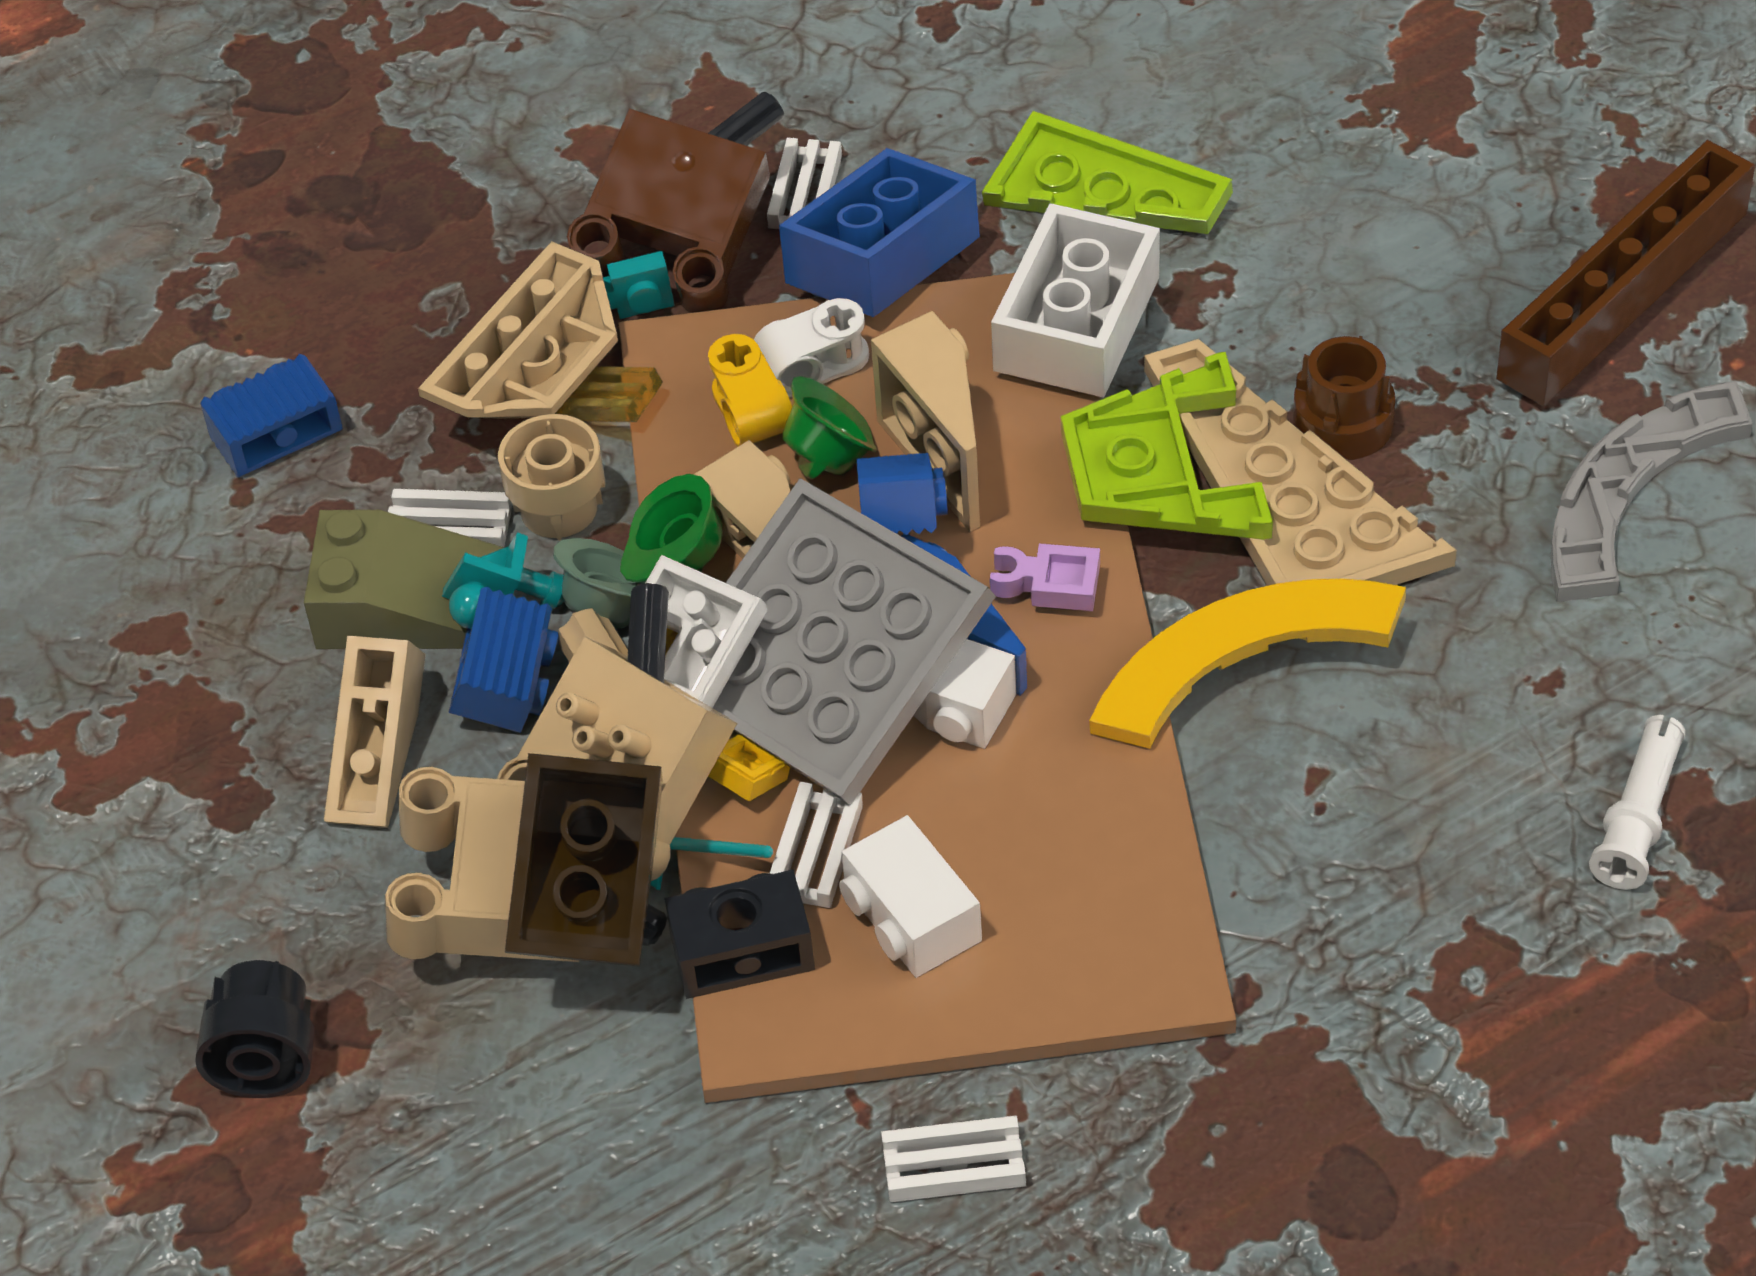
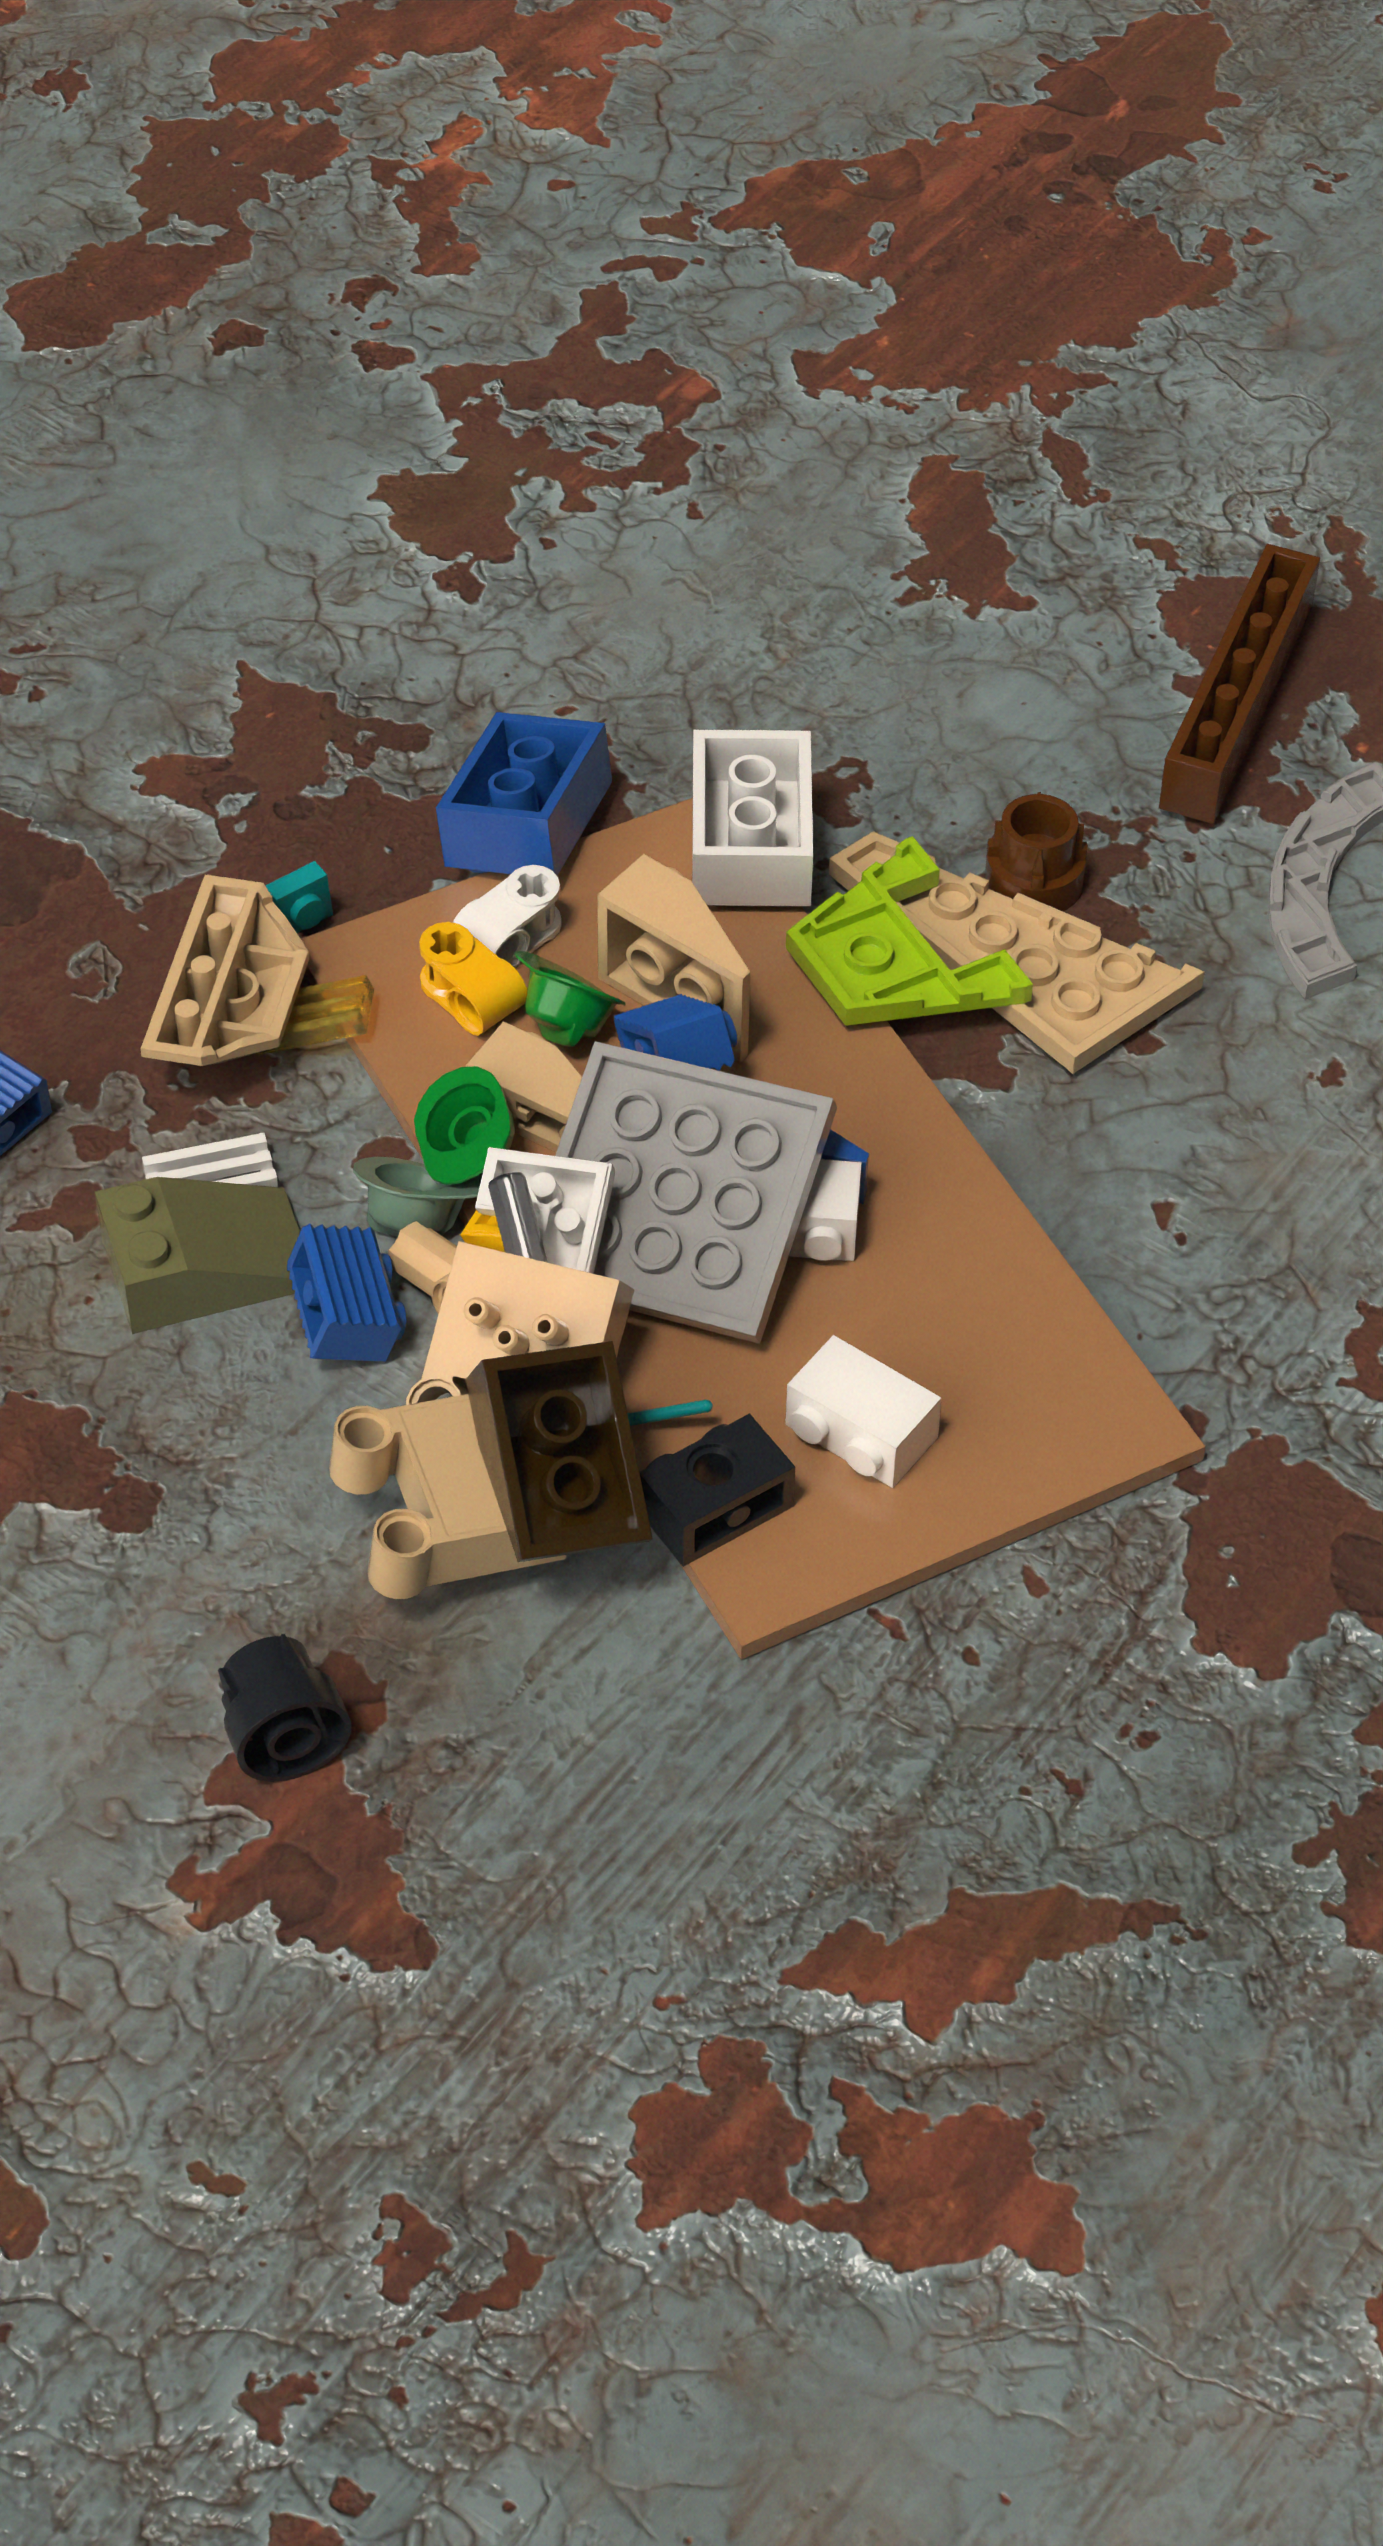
camera: 25 degrees left, 0 degrees up
tan slope [324,636,426,828] -> none
teal piece [442,532,564,629] -> none
tan piece [498,414,605,541] -> none
reddish brown piece [567,92,784,313] -> none
yellow tile [708,734,790,801] -> none
white tile [767,138,842,229] -> none
white tile [770,782,863,908] -> none
white tile [881,1115,1026,1202] -> none
lime wing [982,111,1233,234] -> none
lavender plate [990,544,1100,611] -> none
yellow tile [1089,579,1406,749] -> none

